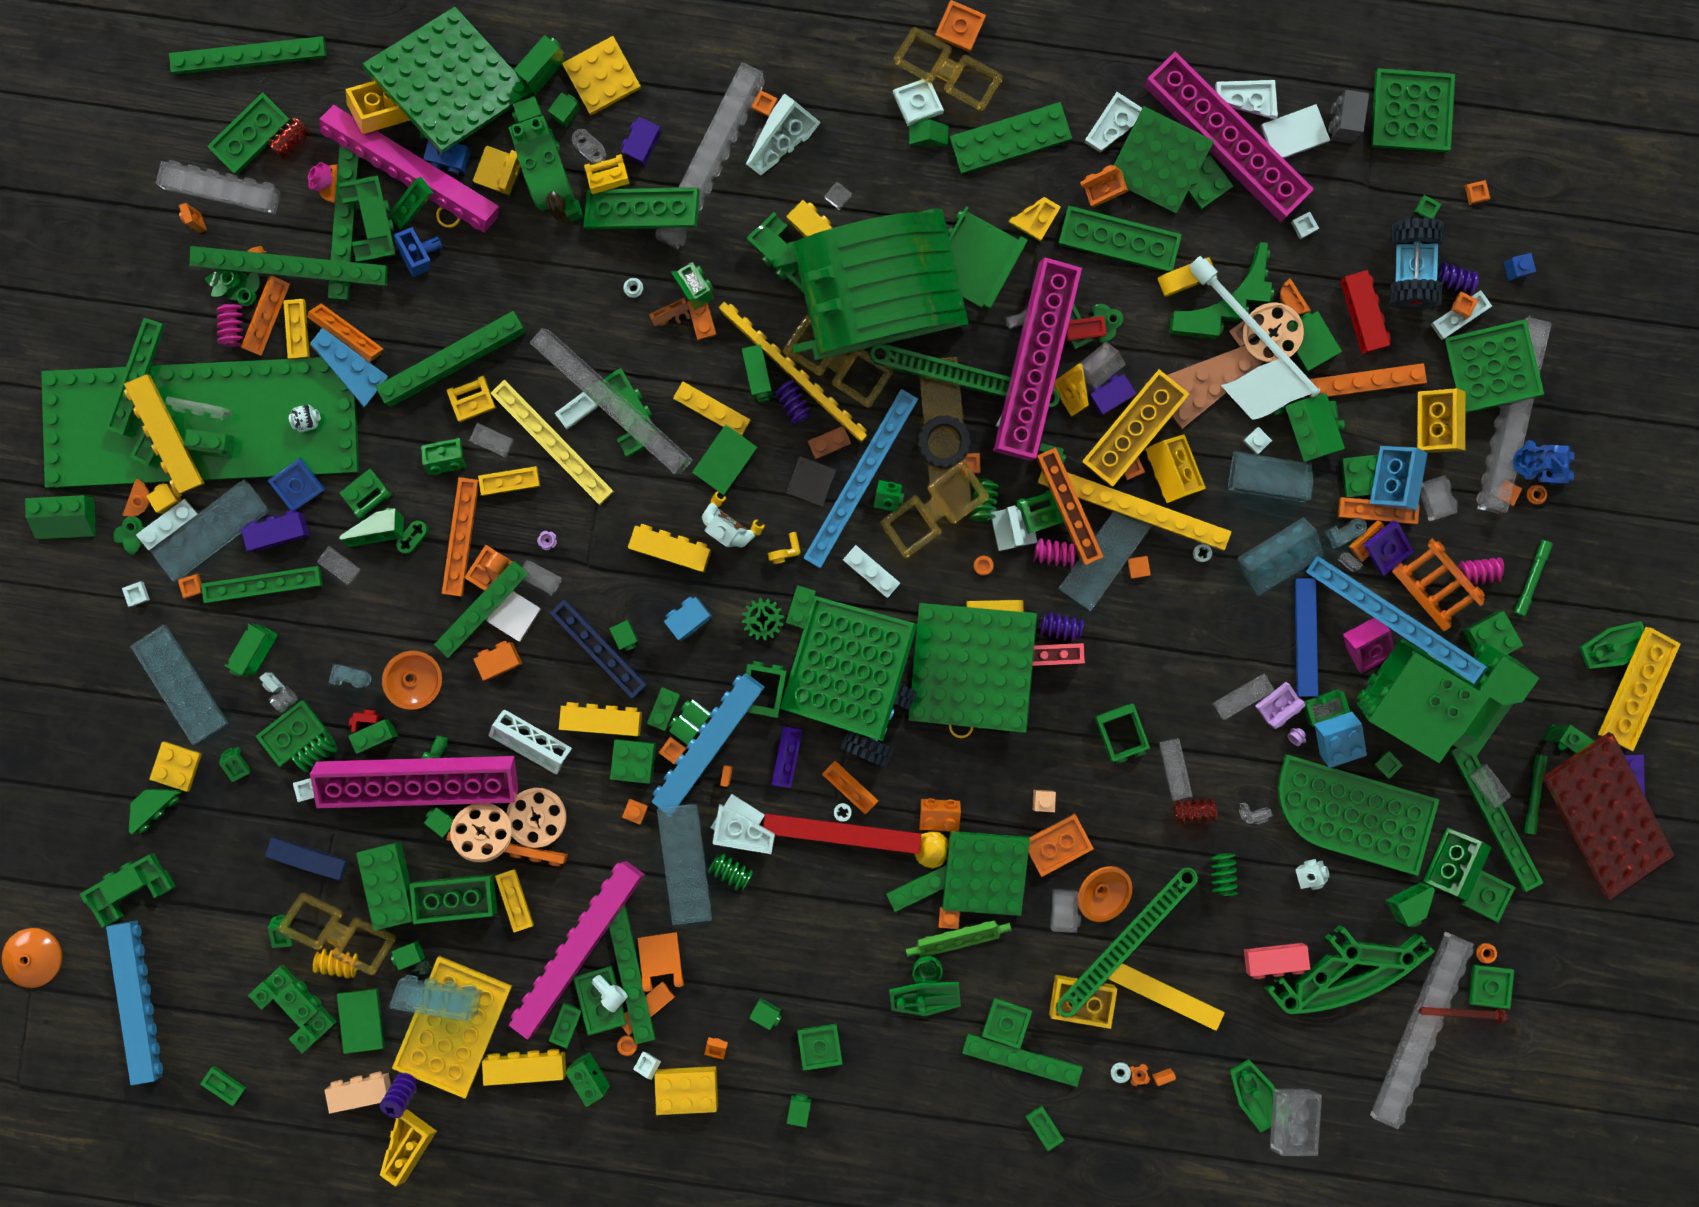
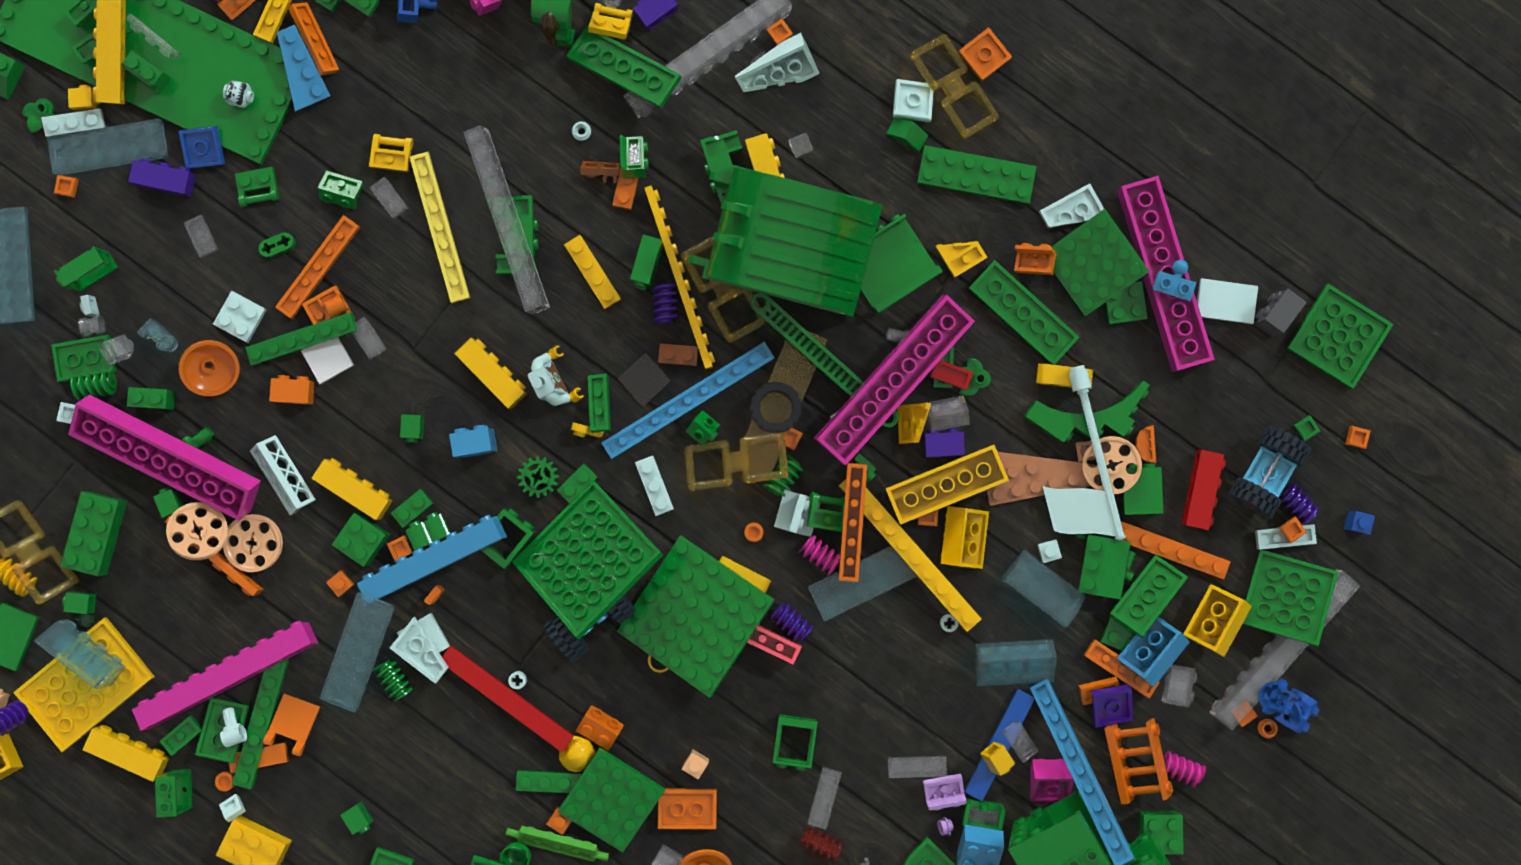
camera: 25 degrees right, 0 degrees up
light aqua plate [122,581,150,607] -> none
orange plate [123,479,150,517] -> none
green plate [201,566,323,603] -> none
green bracket [219,747,250,782] -> none
dark blue slope [266,837,347,880] -> none
slope [339,508,404,547] -> none
red bracket [349,710,382,733] -> none
green brick [375,311,527,407] -> none
green brick [410,874,497,924] -> none
yellow plate [478,466,540,496] -> none
yellow plate [495,869,534,932] -> none
lavender plate [537,531,557,550] -> none
dark blue brick [550,599,649,699] -> none
light aqua plate [555,390,599,429] -> none
green tile [692,424,758,495] -> none
orange plate [704,1037,728,1060] -> none
dark purple plate [772,726,803,788] -> none
orange plate [822,761,878,814] -> none
orange tile [1127,556,1151,579] -> none
light aqua wing [1215,80,1278,120] -> none
light aqua plate [1291,212,1319,239] -> none
clear light blue leg [1324,518,1367,548] -> none
clear tile [1338,552,1363,571] -> none
green piece [1514,540,1553,617] -> none
none -> clear brick [100,334,134,365]
none -> light aqua plate [213,291,267,343]
none -> green plate [588,373,611,433]
none -> yellow brick [980,742,1015,776]
none -> clear plate [1002,720,1038,763]
none -> green plate [1110,555,1188,638]
none -> dark azure plate [1152,260,1197,301]

